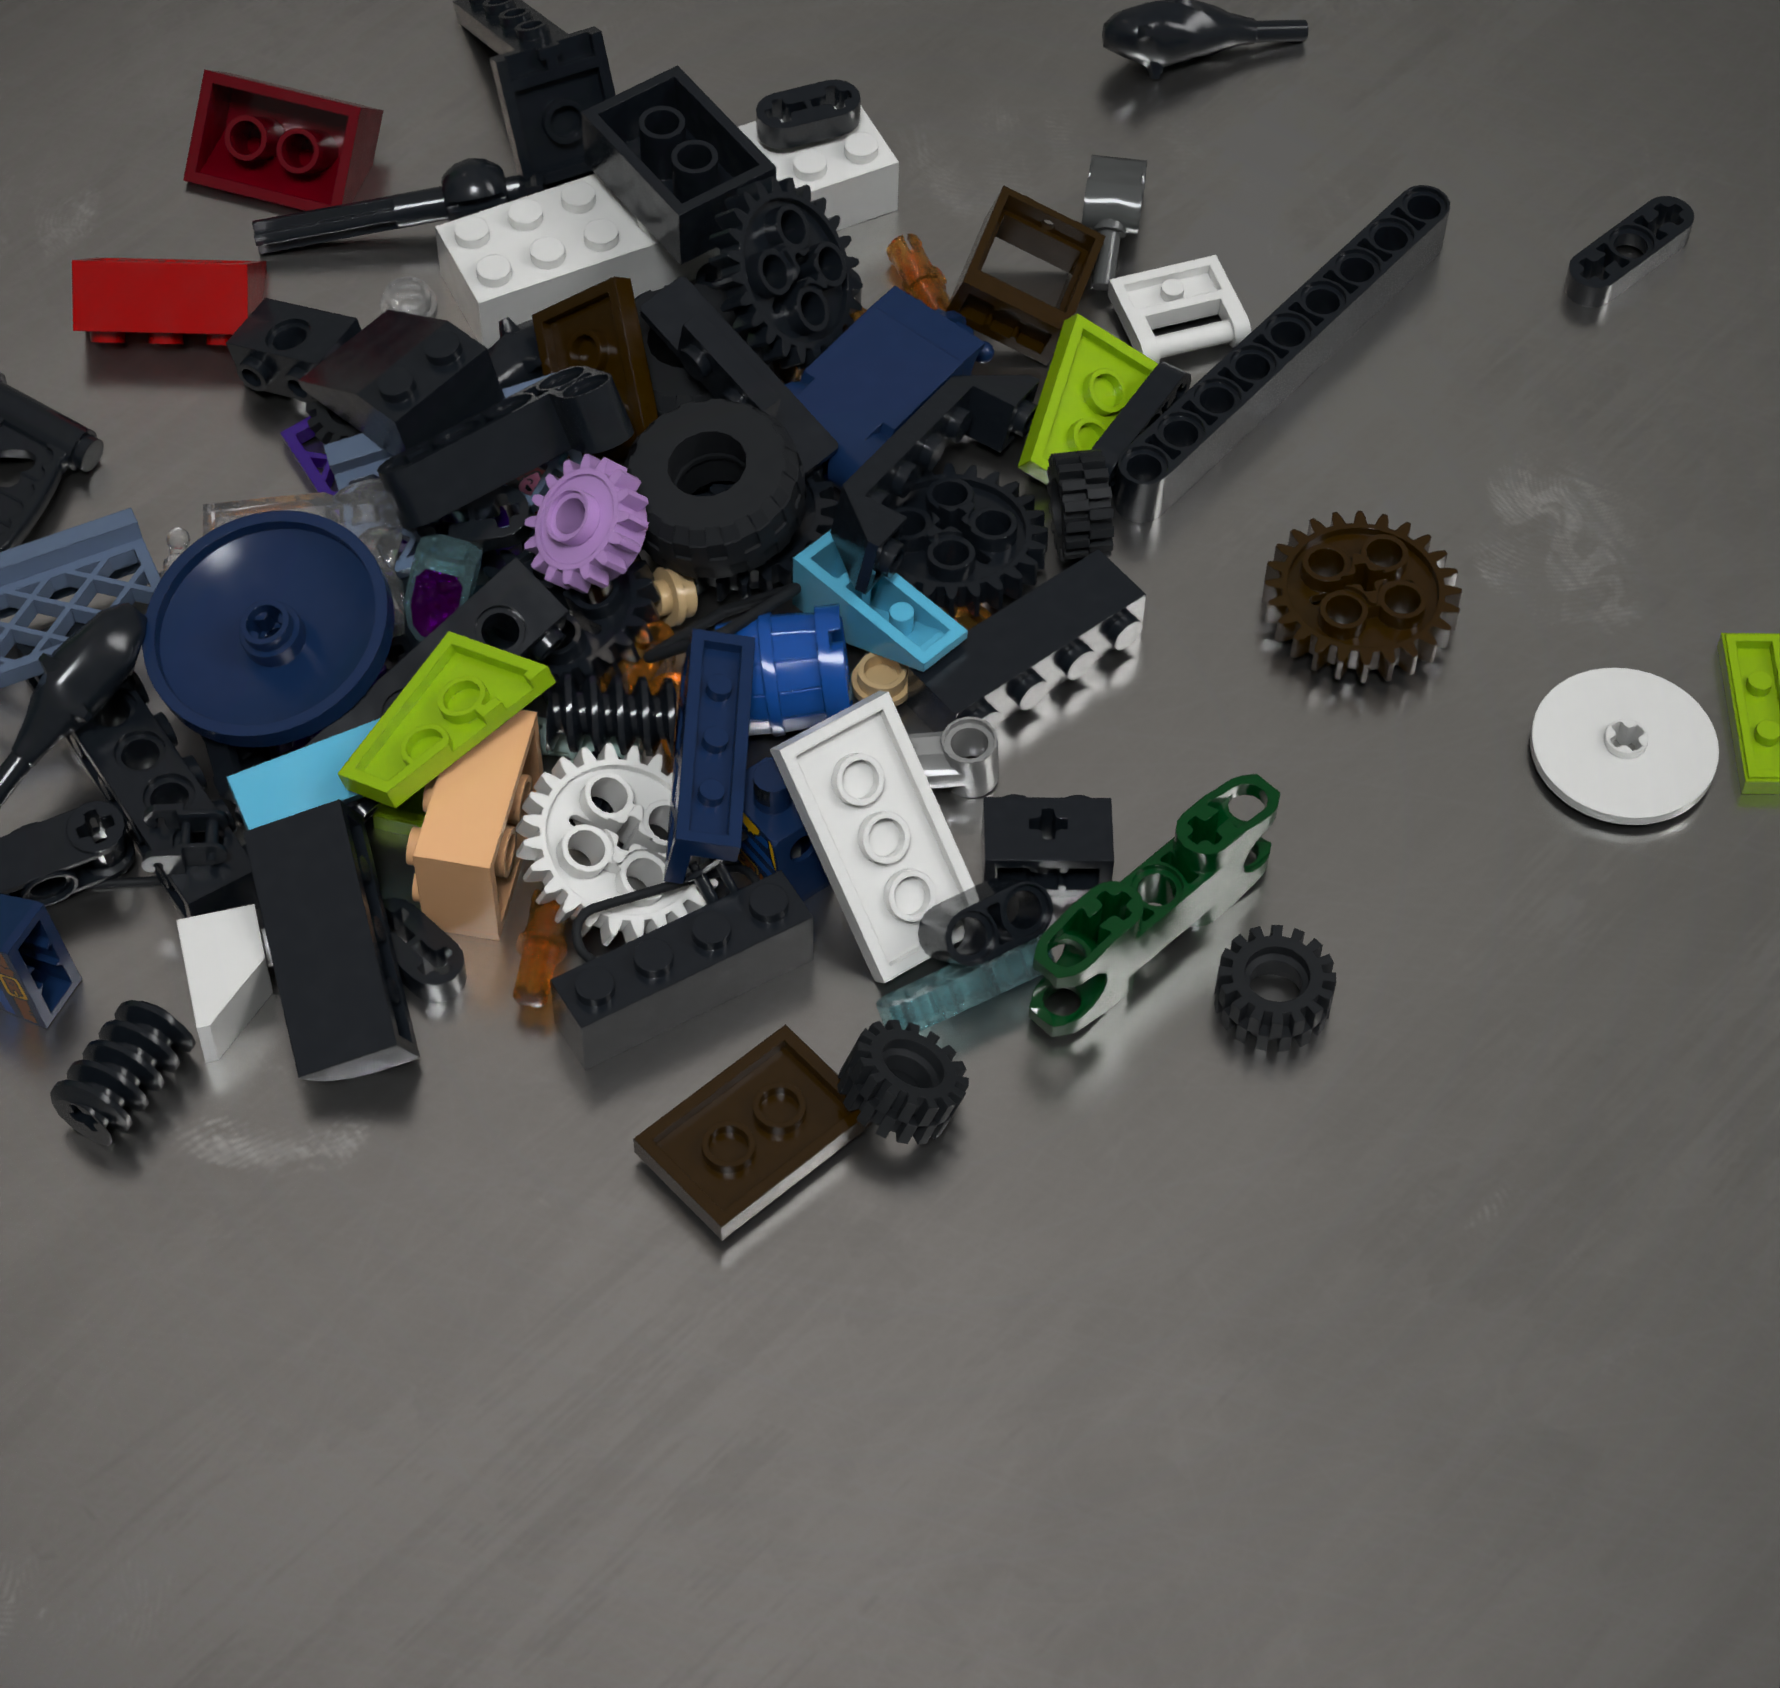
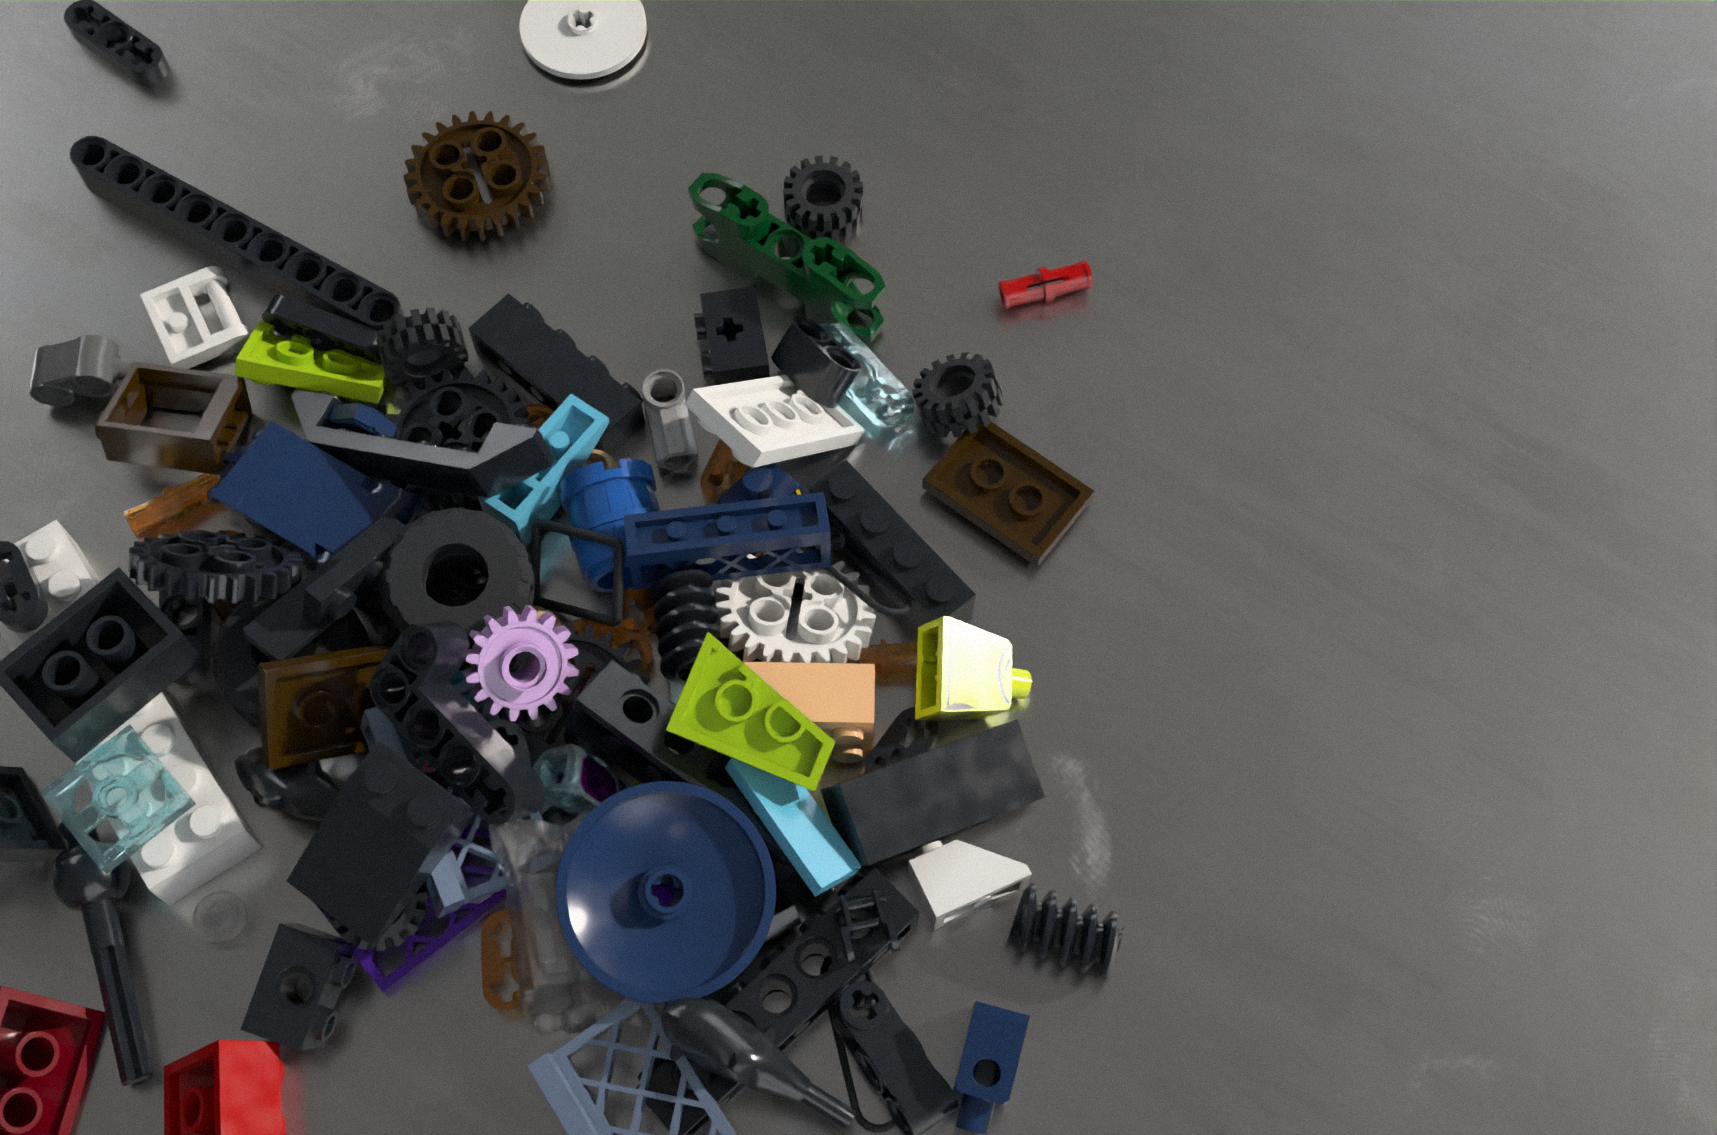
camera: 100 degrees left, 10 degrees up
none -> clear light blue piece [40,724,196,874]
none -> dark blue tile [327,403,398,437]
none -> torso [915,616,1032,721]
none -> red pin [998,260,1093,310]

